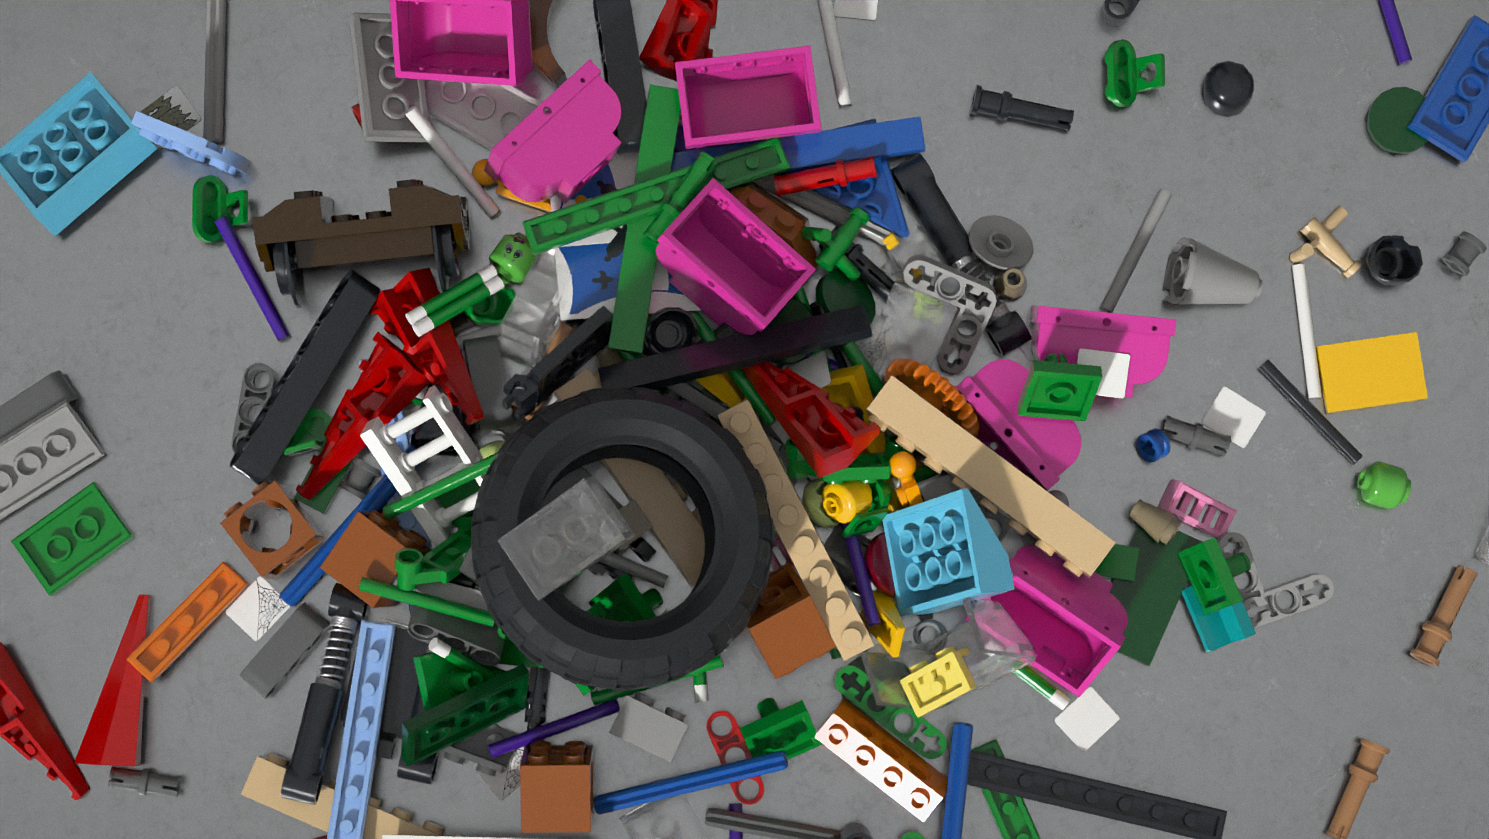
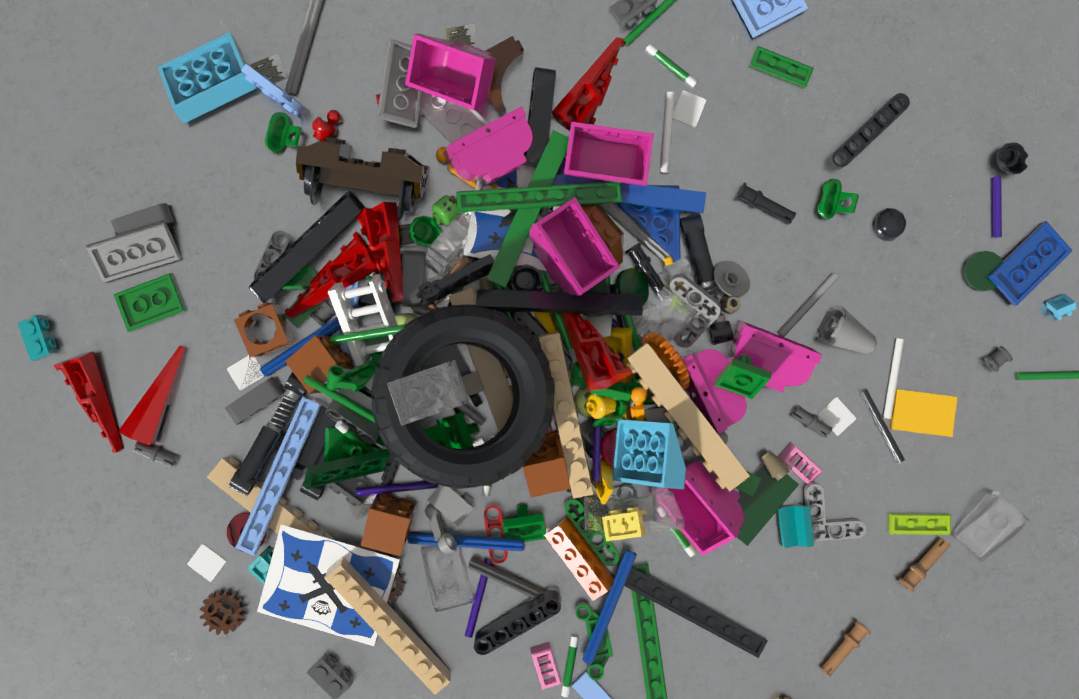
camera: 20 degrees right, 5 degrees up
orange tile [126,561,248,684] -> none
dark purple bar [215,216,290,341] -> none
white bar [405,105,500,217] -> none
green bar [405,264,498,325] -> none
green bar [412,276,504,337] -> none
green pin [642,151,718,246] -> none
red pin [774,156,877,197] -> none
green piece [801,207,870,281] -> none
white sticker [1054,687,1120,752] -> none
white sticker [1077,348,1130,398] -> none
blue bush [1137,428,1171,462] -> none
green tile [1178,537,1251,615] -> none
tan piece [1290,206,1362,278] -> none
bright green head [1357,461,1411,510] -> none
black hair [1366,235,1423,285] -> none
none -> red animal [312,110,342,141]
none -> light grey piece [425,504,457,554]
none -> lime tile [889,513,951,535]

